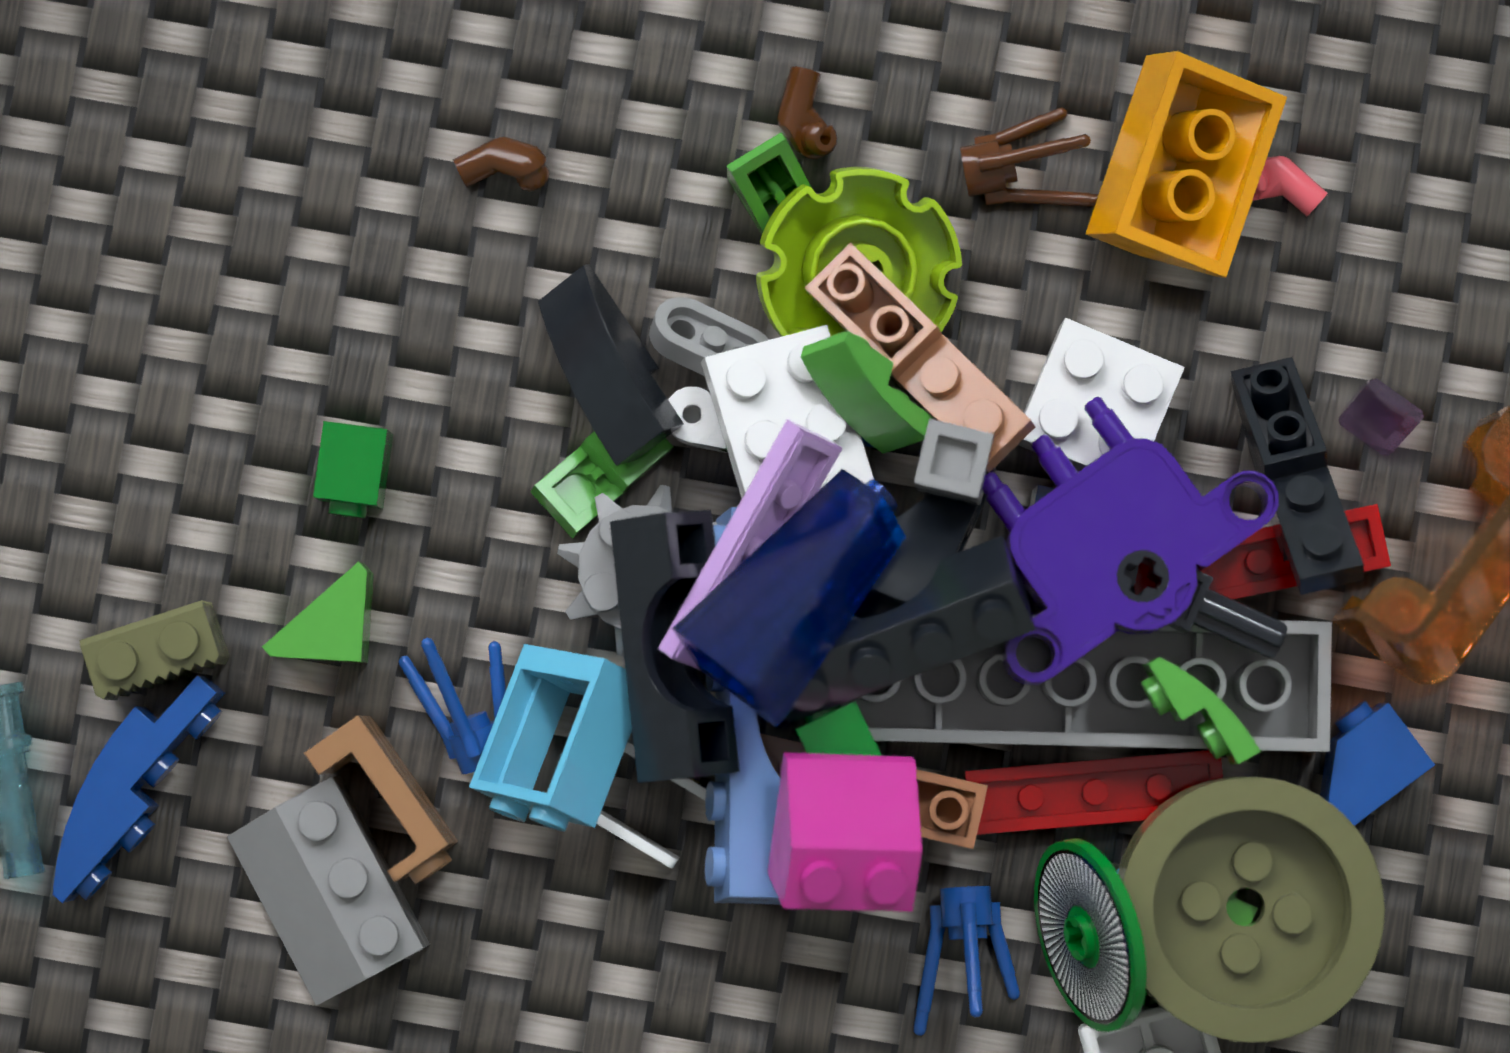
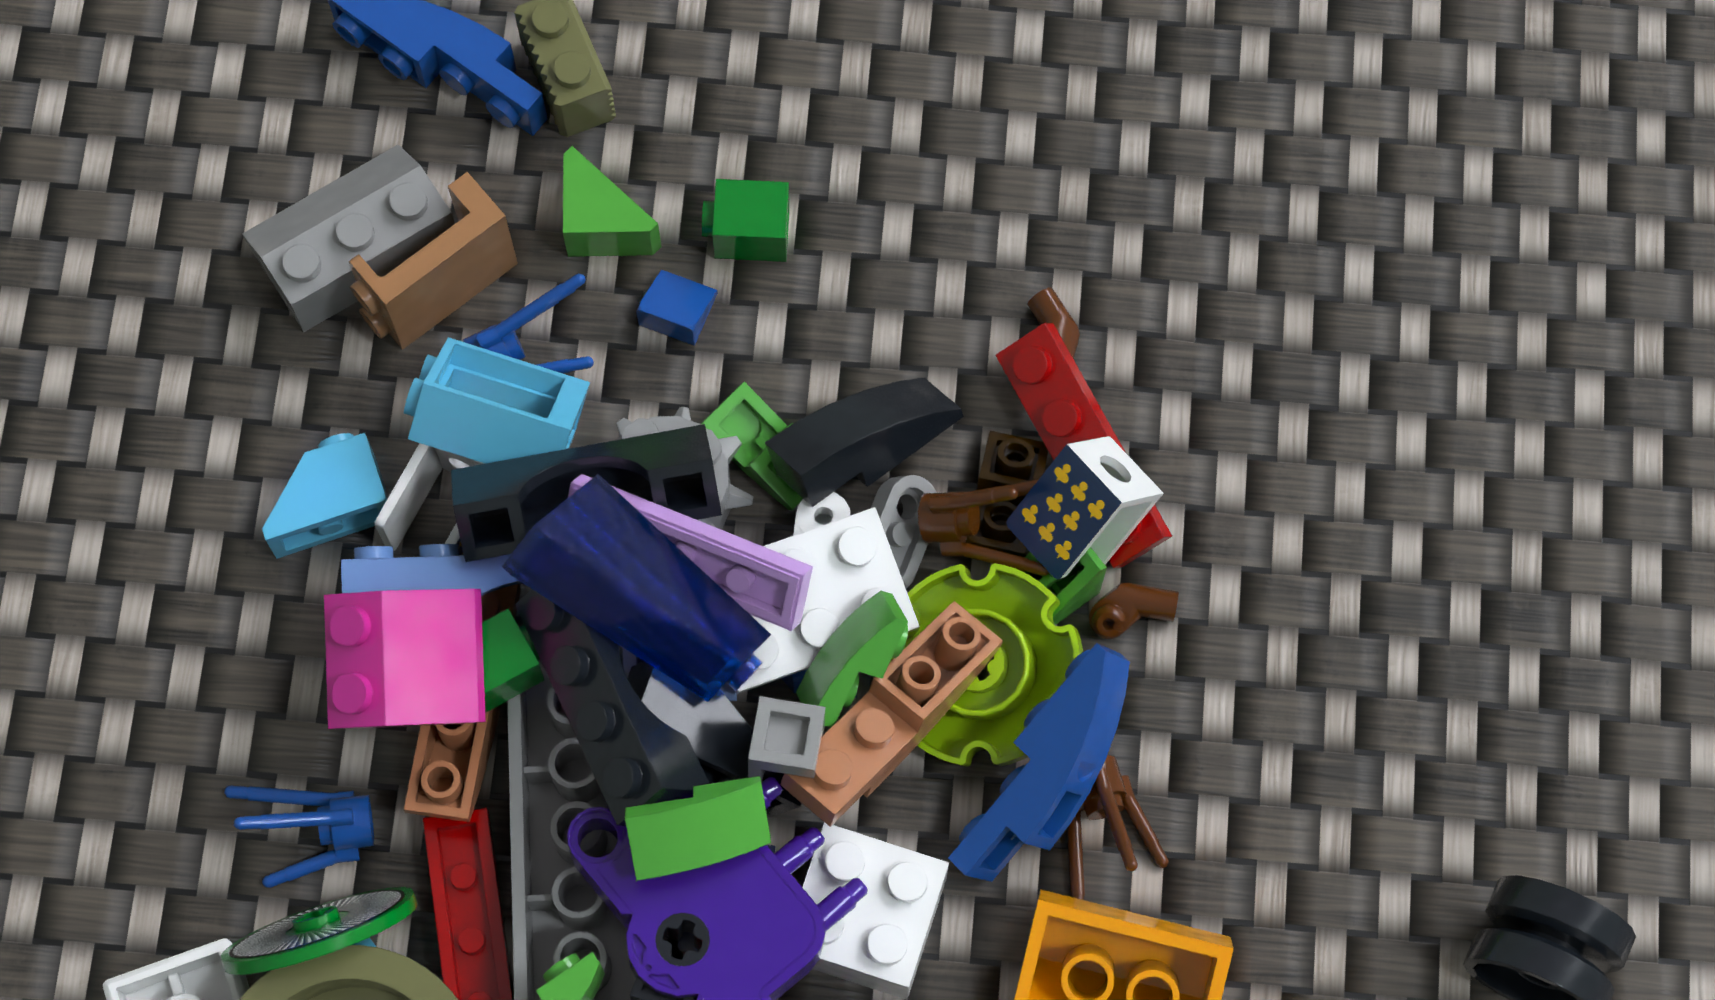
camera: 80 degrees right, 15 degrees down
none -> medium azure slope [262,433,388,559]
none -> bright green slope [625,776,771,881]
none -> blue slope [636,270,718,346]
none -> reddish brown plant [918,479,1049,576]
none -> blue slope [948,643,1130,882]
none -> dark brown slope [966,430,1049,557]
none -> red plate [995,323,1173,568]
none -> piece [1006,436,1164,579]

